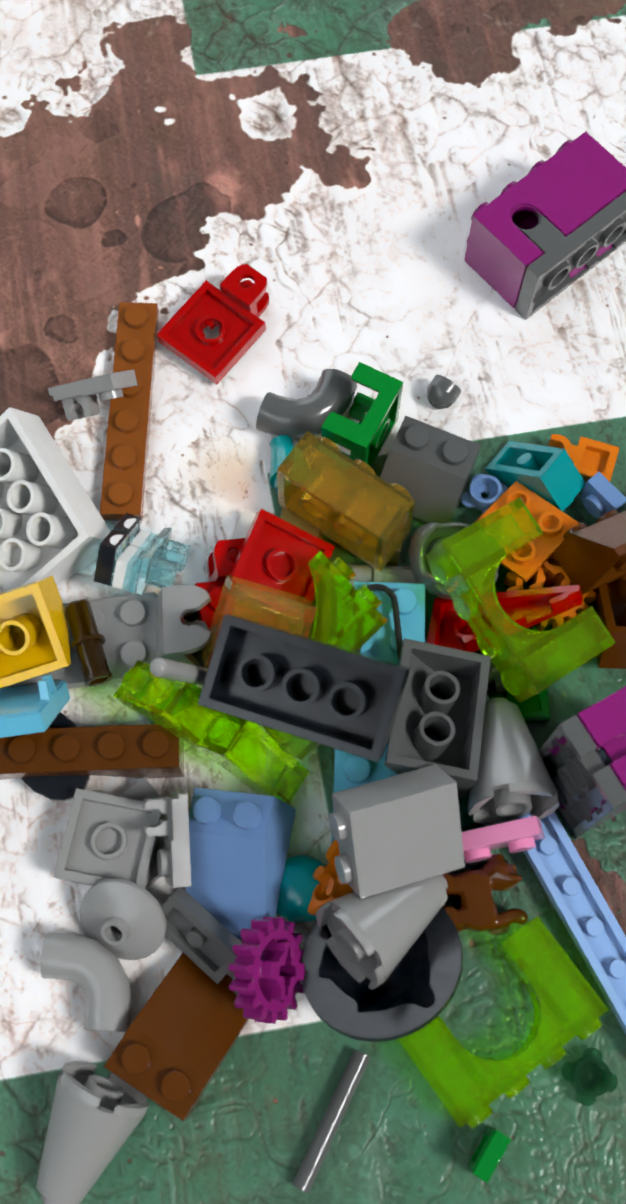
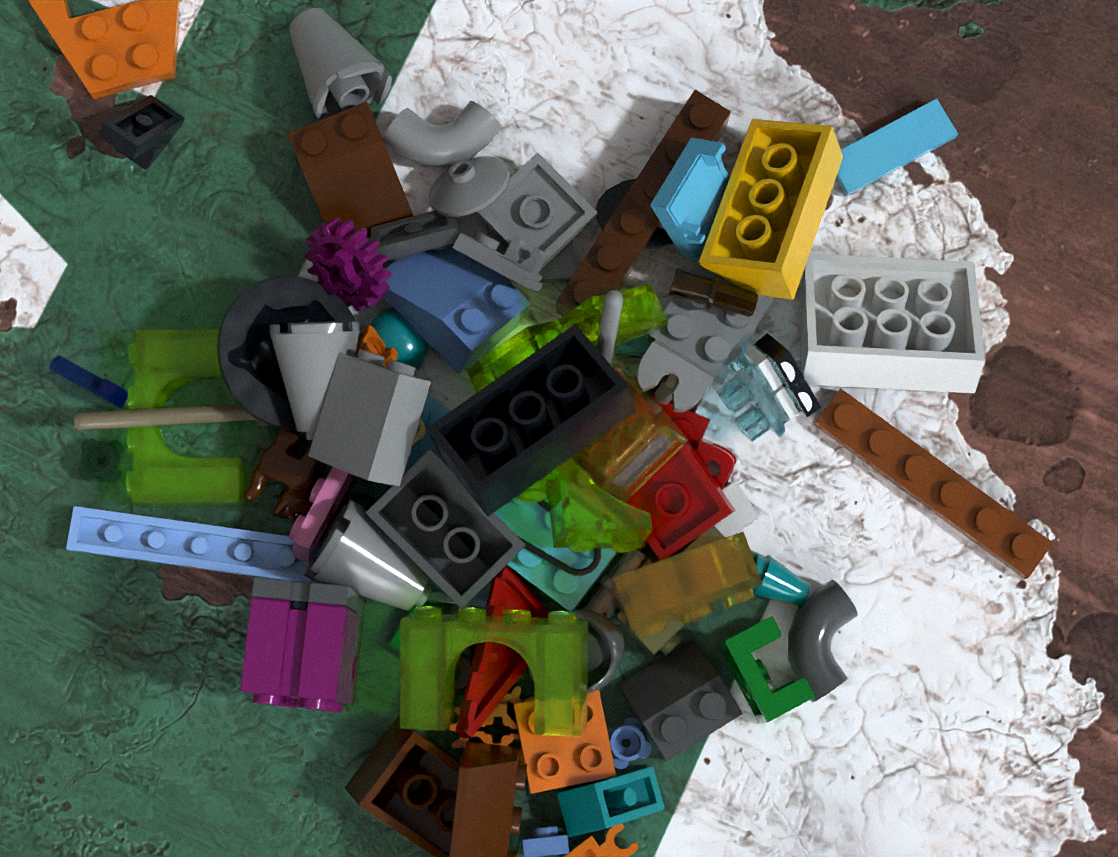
camera: 125 degrees right, 10 degrees up
light grey plate [48,369,138,421] -> none
red plate [156,264,270,385] -> none
dark grey bar [292,1049,371,1193] -> none
dark grey hinge [427,375,461,409] -> none
green tile [467,1127,511,1184] -> none
none -> clear blue bar [49,355,130,409]
none -> dark tan bar [73,404,269,431]

